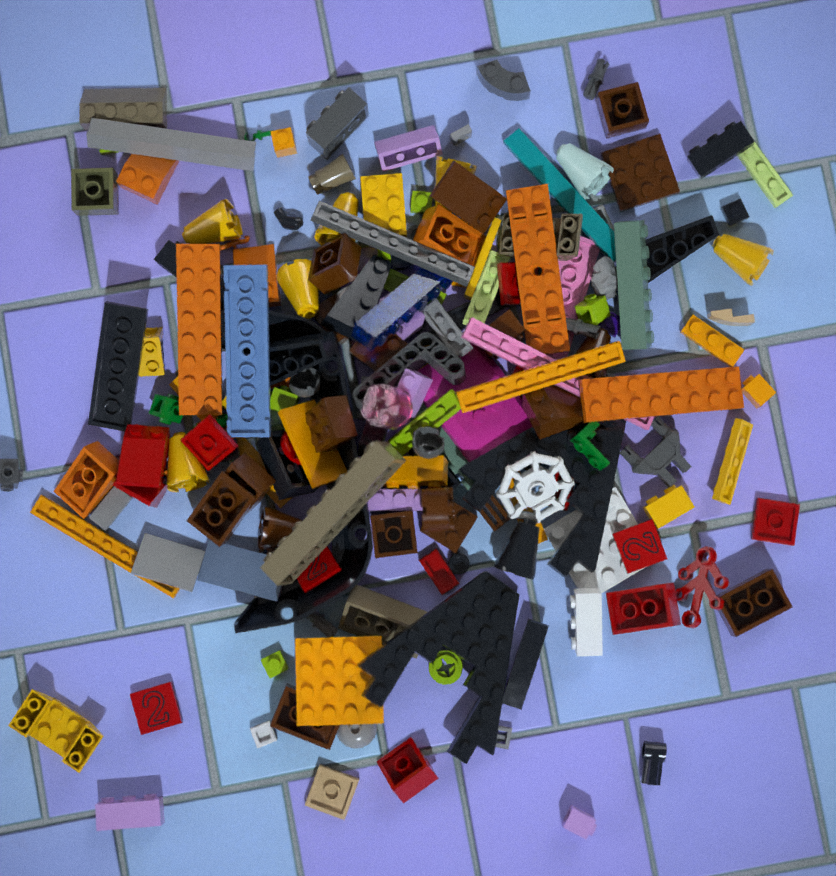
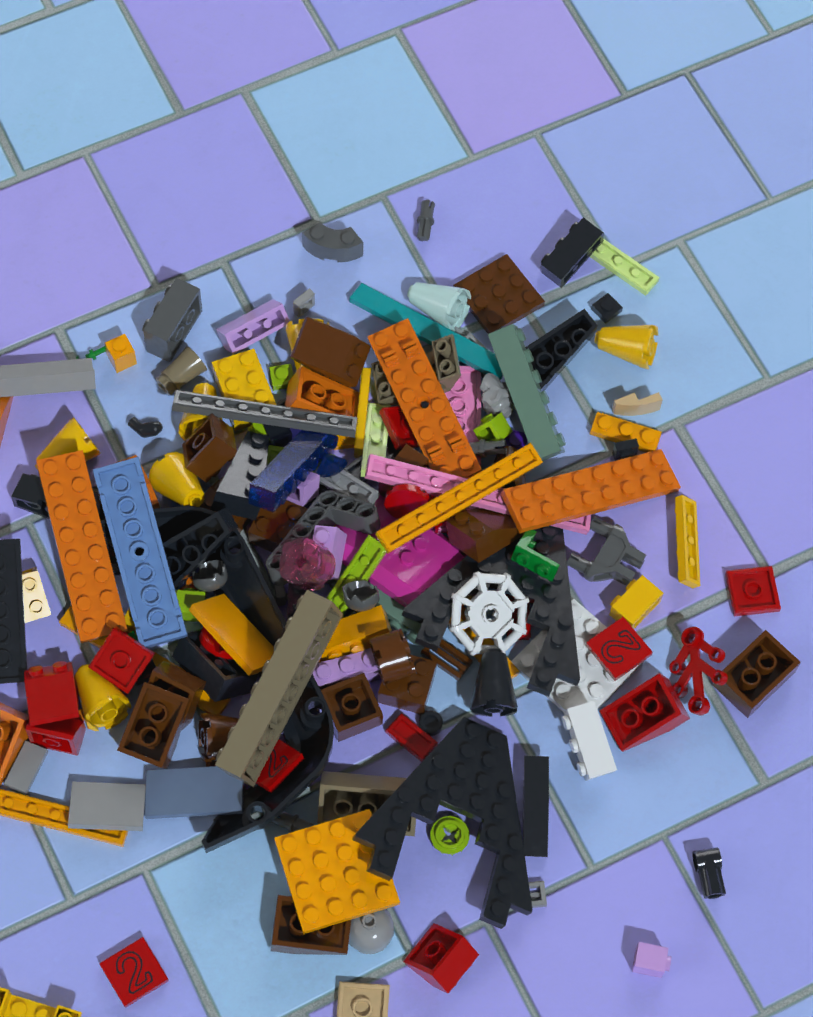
camera: 25 degrees left, 20 degrees down
green brick [149,394,184,425] -> none
orange hand [220,236,250,251] -> none
white tile [250,720,278,749] -> none
lime plate [261,650,289,679] -> none
reddish brown brick [305,395,357,453] -> none
reddish brown brick [595,82,649,139] -> none
light orange brick [742,374,776,409] -> none
none -> clear blue tile [316,453,348,477]
none -> red tile [384,484,431,519]
none -> black plate [612,438,639,461]

